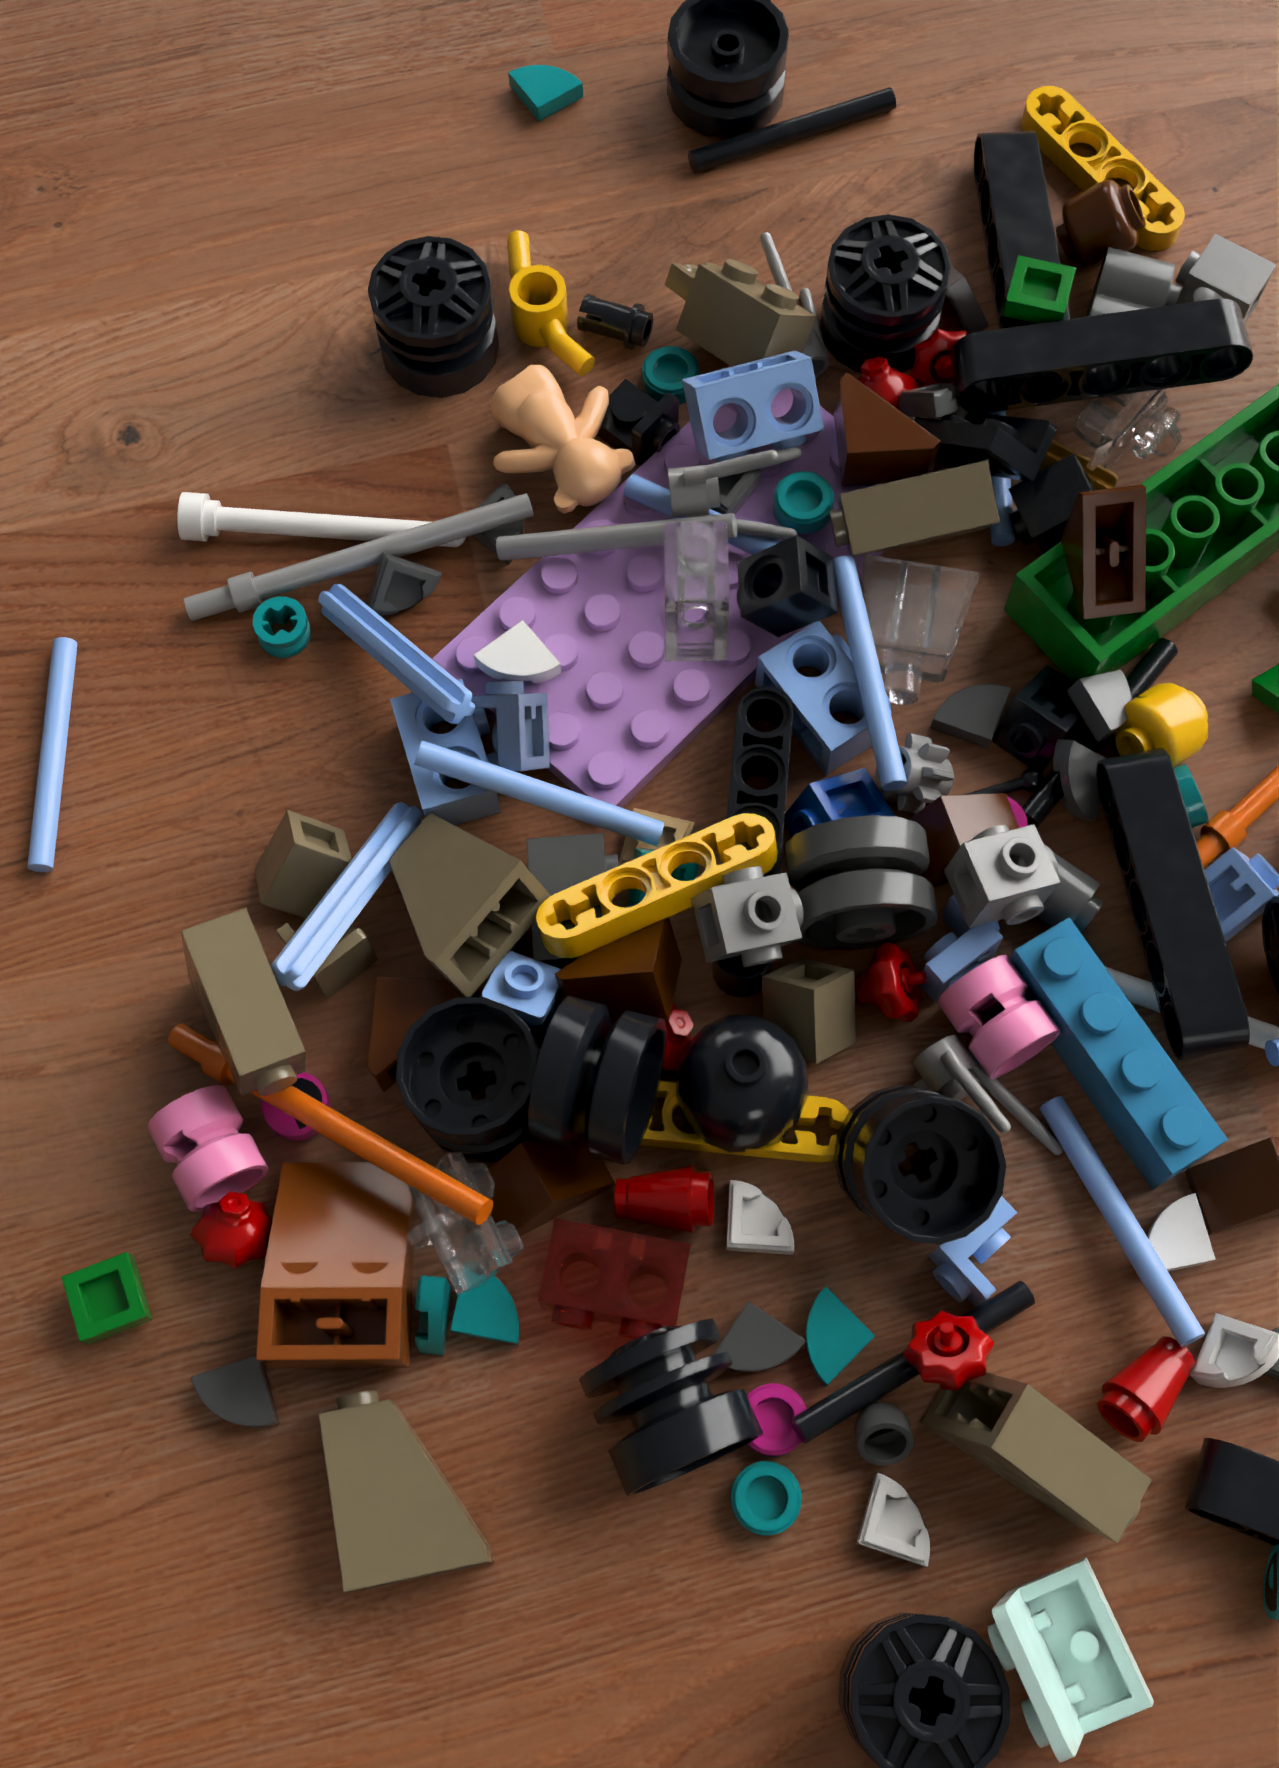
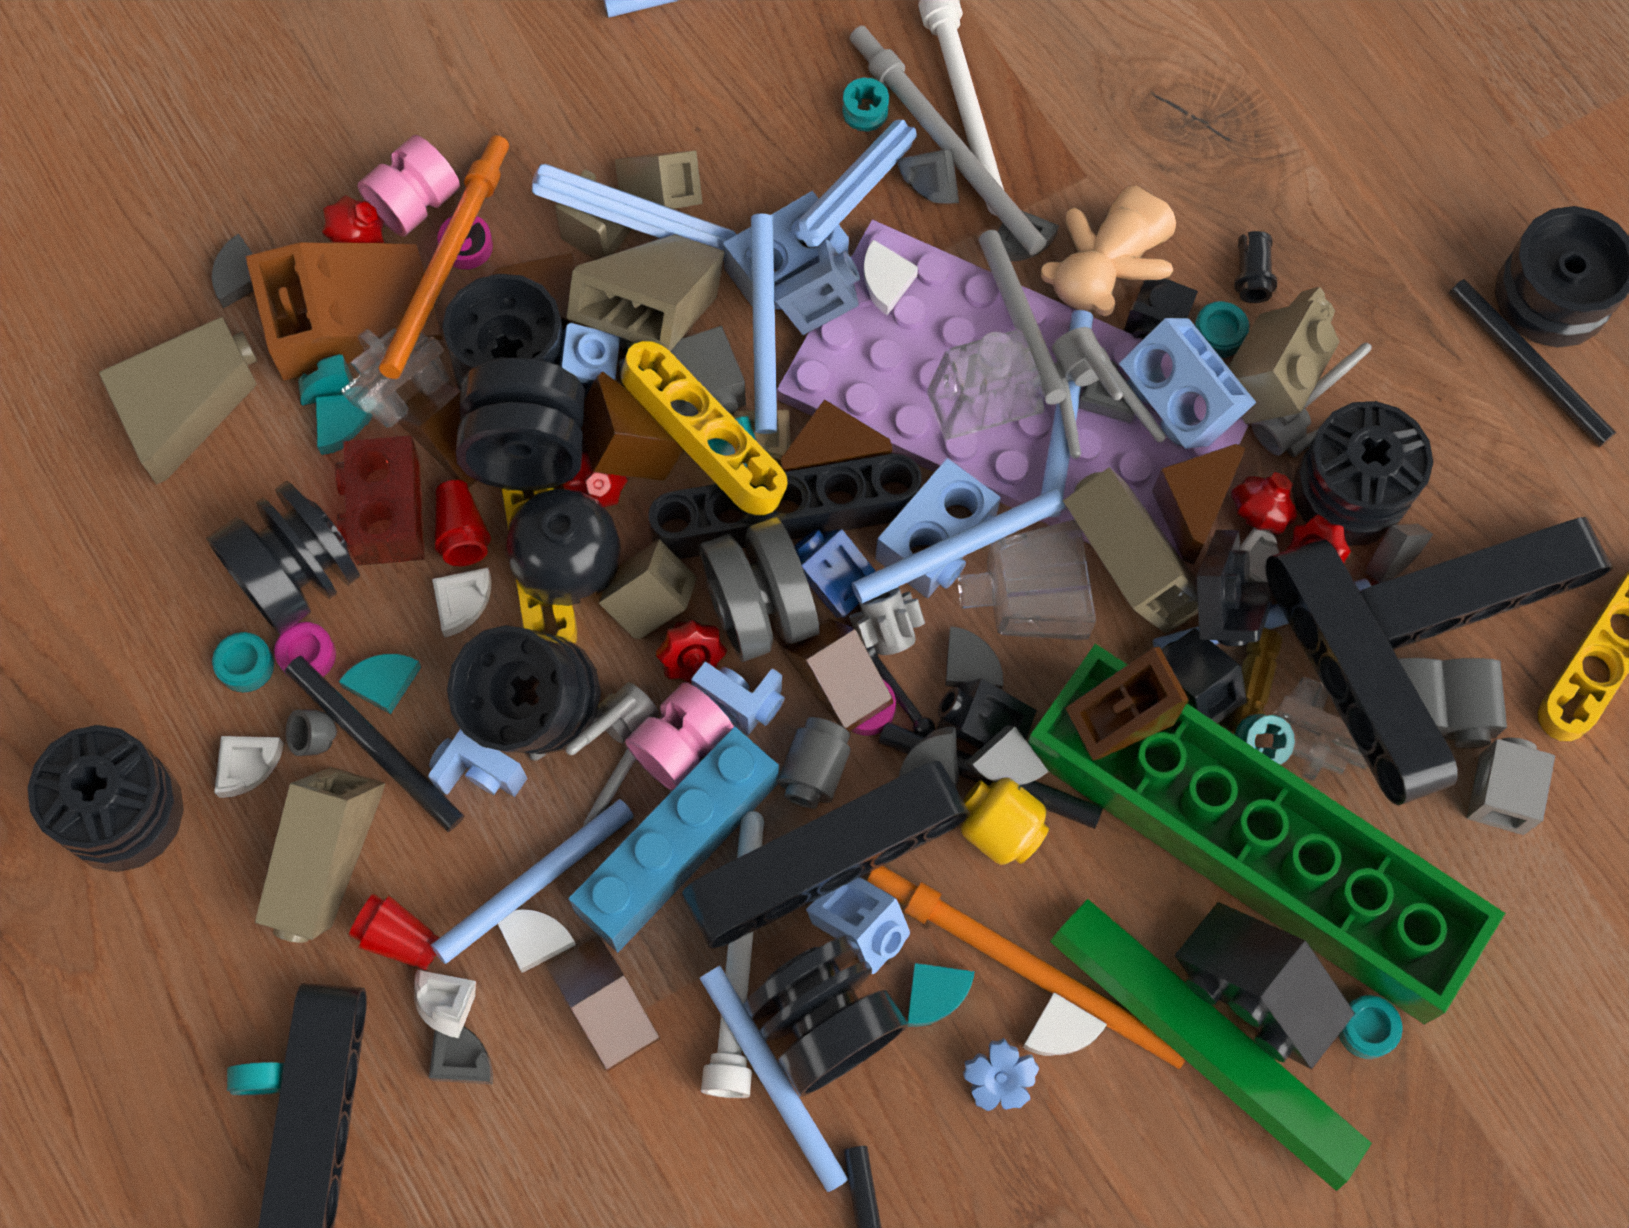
camera: 70 degrees right, 0 degrees up
green plate [61,1252,153,1345] -> none
dark tan slope [181,908,306,1096] -> none
black wheel [368,236,499,398] -> none
yellow piece [507,230,595,377] -> none
teal tile [508,65,583,121] -> none
light grey brick [691,866,804,967] -> none
dark grey tile [713,1301,806,1372] -> none
black brick [737,535,838,637] -> none
teal tile [773,471,834,534] -> none
dark grey tile [897,382,959,418] -> none
red piece [903,1311,994,1391] -> none
light grey brick [944,824,1061,928] -> none
light aqua bracket [988,1557,1154,1763] -> none
green plate [1002,255,1076,324] -> none
reddish brown head [1056,179,1146,267] -> none
teal tile [1174,764,1209,828] -> none
none -> reddish brown slope [780,399,893,472]
none -> teal bush [1235,714,1295,765]

